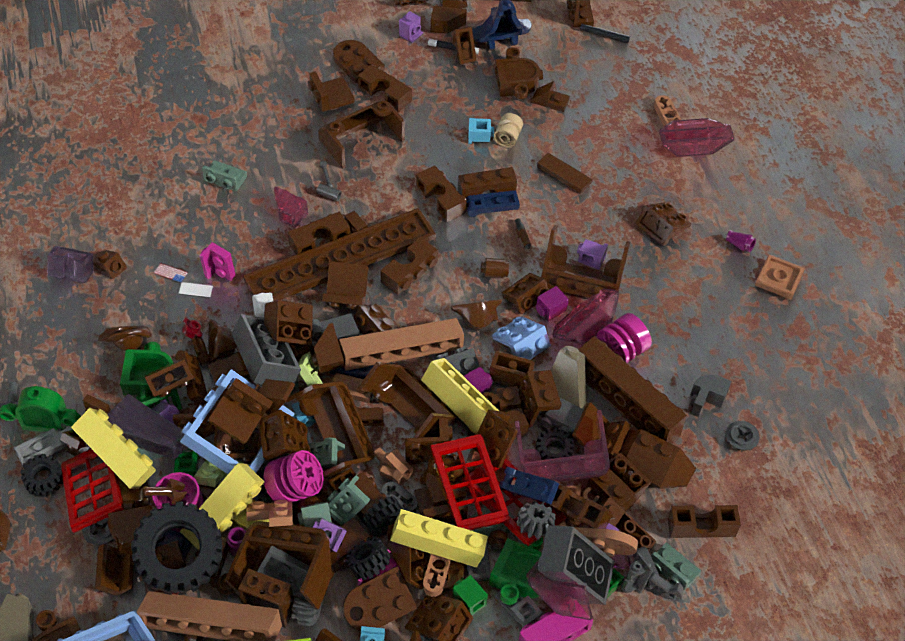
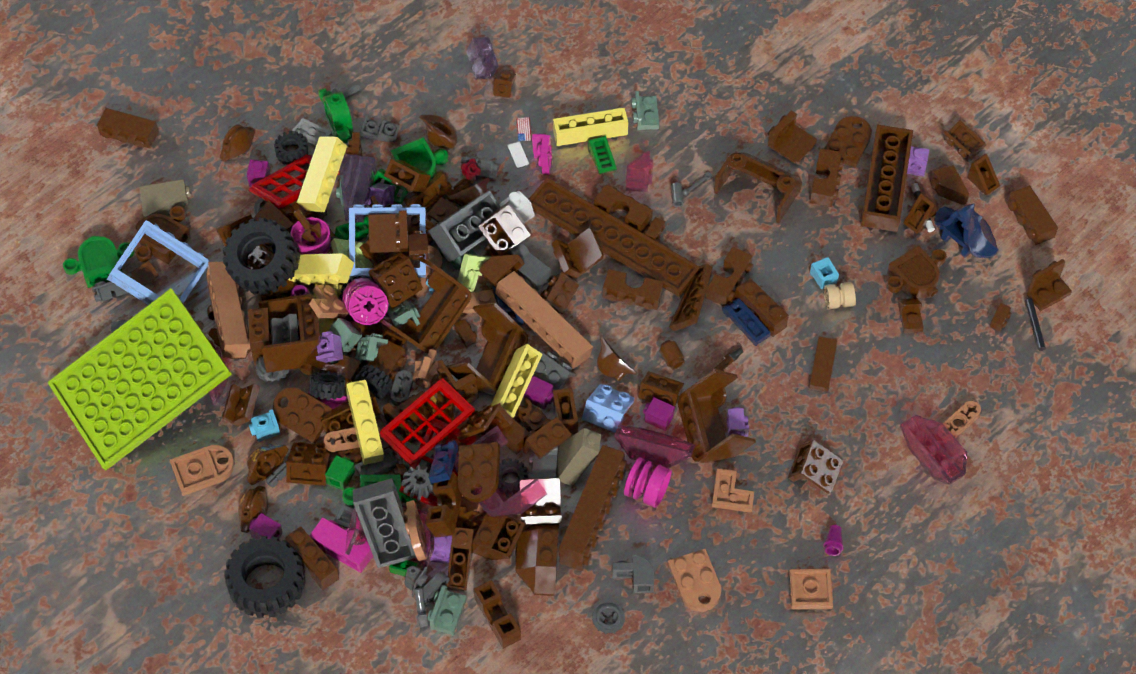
camera: 65 degrees right, 5 degrees up
none -> magenta brick [247,159,271,189]
none -> dark grey slope [360,118,400,142]
none -> reddish brown plate [458,442,500,502]
none -> dark grey hinge [460,155,500,179]
none -> light yellow brick [553,108,628,146]
none -> green slope [587,136,617,174]
none -> nougat plate [667,549,721,612]
none -> reddish brown wing [669,263,713,331]
none -> nougat plate [712,468,754,513]
none -> reddish brown brick [861,124,913,232]
none -> reddish brown piece [990,303,1012,332]

